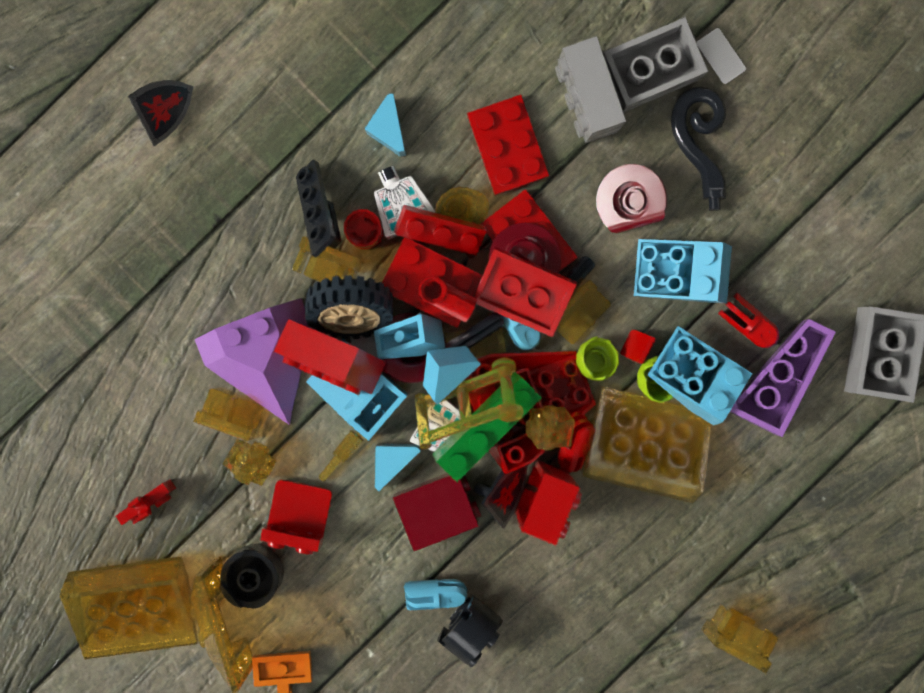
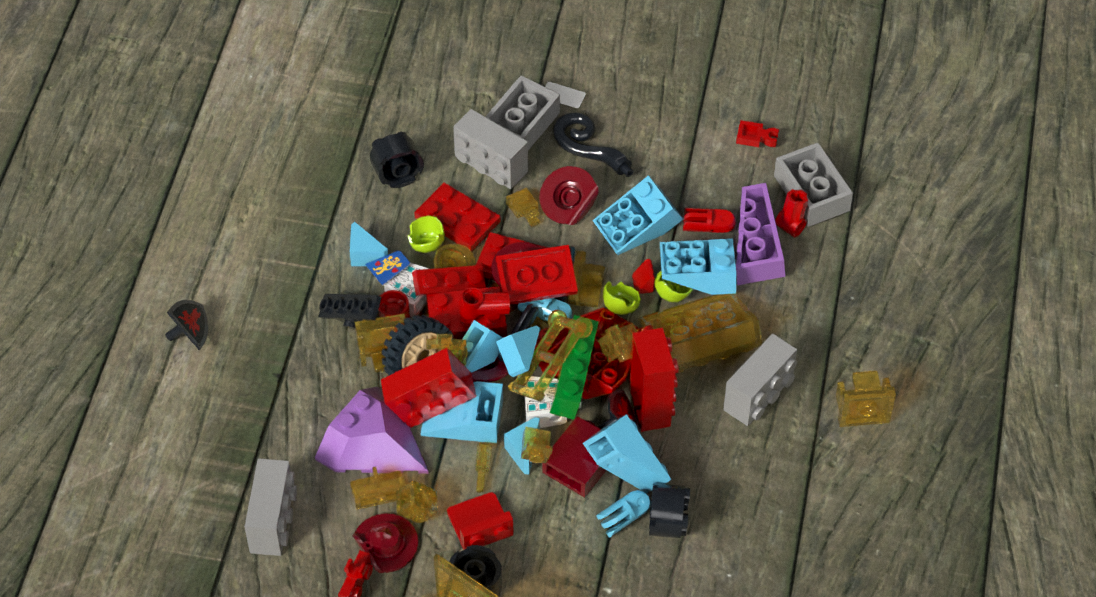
camera: 30 degrees left, 35 degrees down
none -> light grey brick [244,459,297,556]
none -> dark red hat [352,513,418,573]
none -> blue sticker [365,251,410,285]
none -> black brick [370,132,424,188]
none -> lime hair [408,216,445,253]
none -> clear yellow bracket [427,334,468,365]
none -> clear yellow plate [506,188,540,227]
none -> clear yellow bracket [521,427,552,463]
none -> medium azure slope [583,414,672,493]
none -> light grey brick [724,333,797,426]
none -> red plate [736,120,779,147]
none -> red piece [775,189,808,238]

